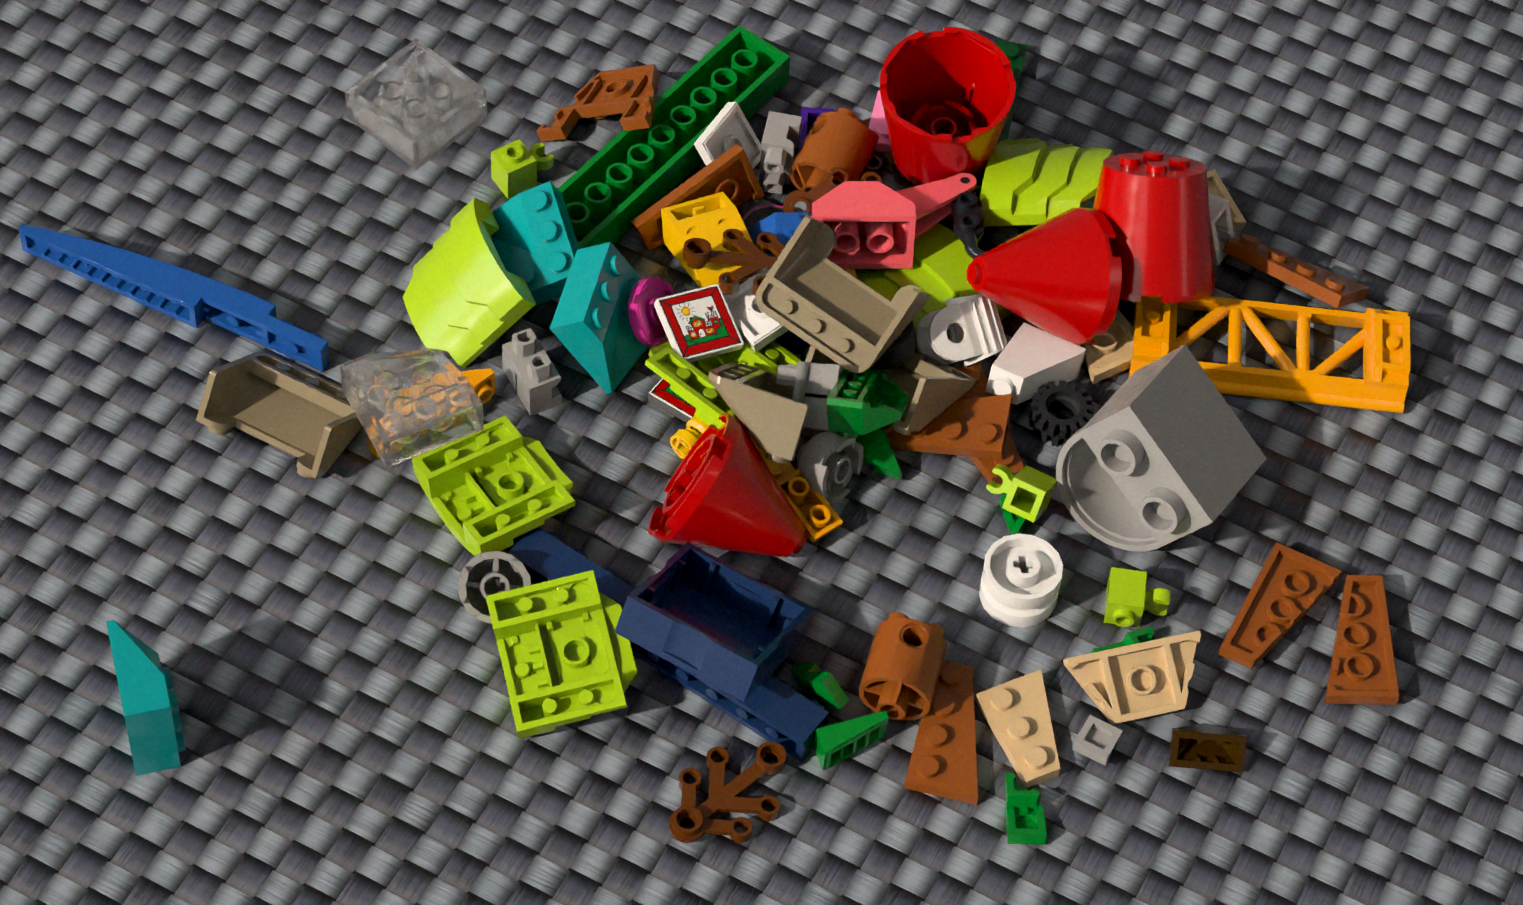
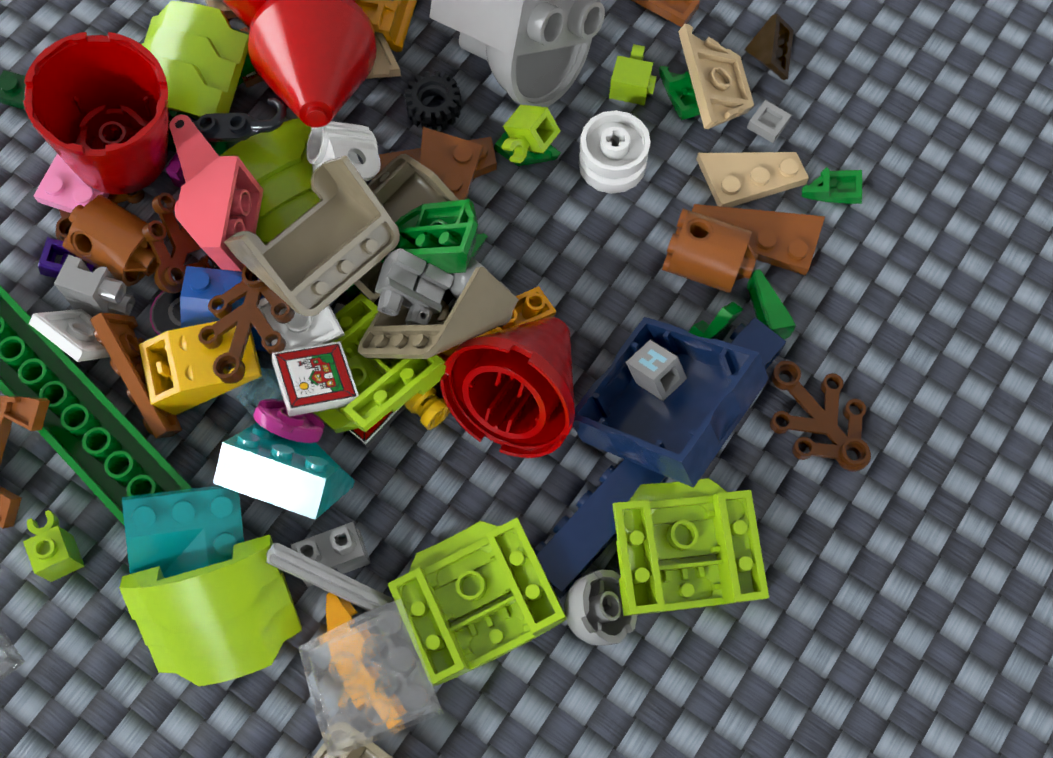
camera: 80 degrees left, 15 degrees up
white slope [985,322,1086,405] -> none
none -> light grey axle [266,543,394,618]
none -> light grey brick [626,340,687,401]

